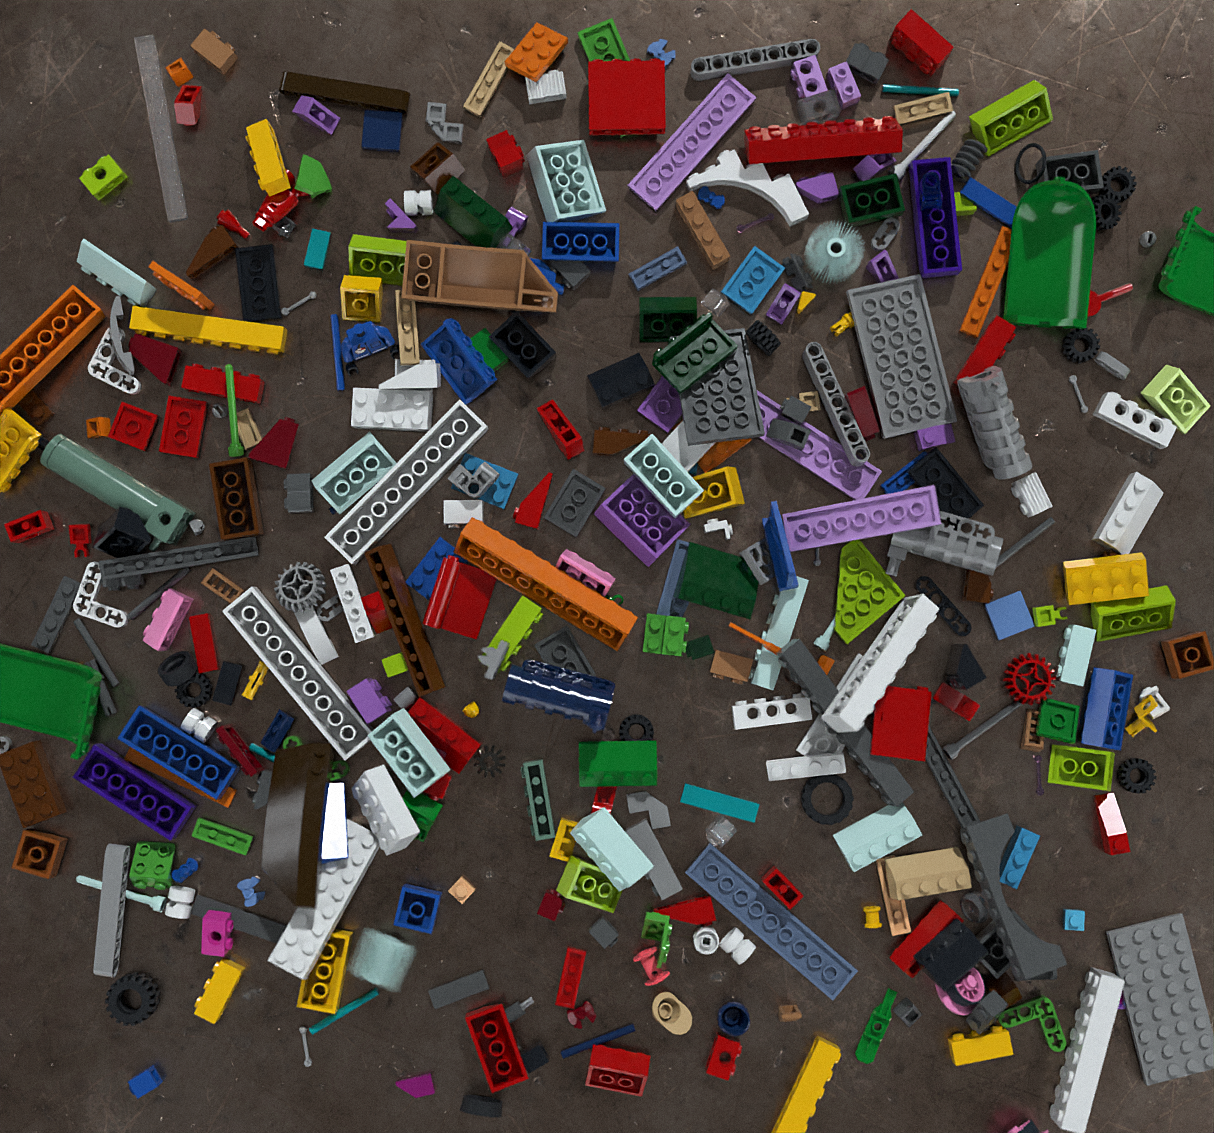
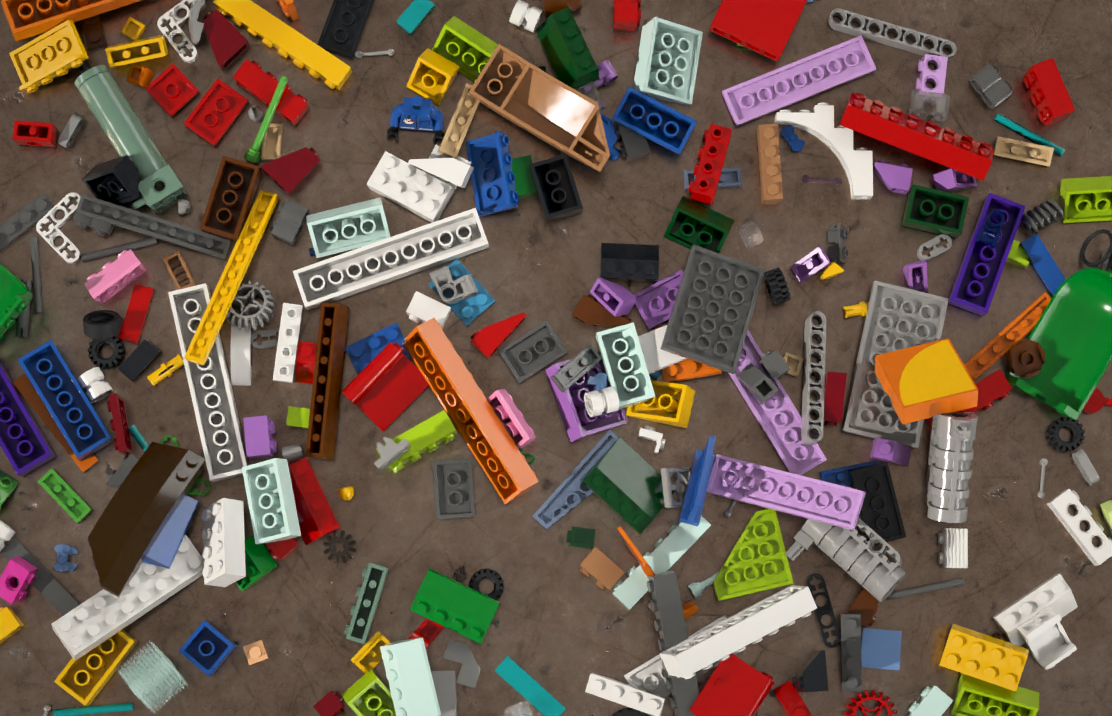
camera: 20 degrees right, 5 degrees down
red plate [68,524,92,557] -> none
blue piece [172,858,198,883] -> none
dark blue plate [260,709,294,753] -> none
blue bar [330,314,345,391] -> none
medium lavender slope [385,198,418,233] -> none
dark blue piece [502,659,615,733] -> none
red slope [537,400,584,460] -> none
bright green plate [642,613,689,656] -> none
dark green bracket [652,312,738,394] -> none
dark azure plate [721,246,785,315] -> none
white brick [731,693,812,730] -> none
light aqua piece [805,219,865,283] -> none
lavender brick [826,61,861,110] -> none
white piece [888,111,956,182] -> none
lime plate [1032,605,1068,627] -> none
none -> light grey beam [58,112,85,148]
none -> yellow brick [105,34,168,68]
none -> yellow tile [120,17,147,41]
none -> yellow plate [184,190,279,365]
none -> dark grey tile [550,344,602,393]
none -> white wheel [584,386,619,417]
none -> medium blue piece [586,373,608,392]
none -> medium lavender slope [589,277,637,317]
none -> red brick [688,123,732,205]
none -> dark grey plate [841,613,862,692]
none -> tile [875,338,978,425]
none -> reddish brown tile [1007,339,1045,378]
none -> white panel [1018,606,1077,671]

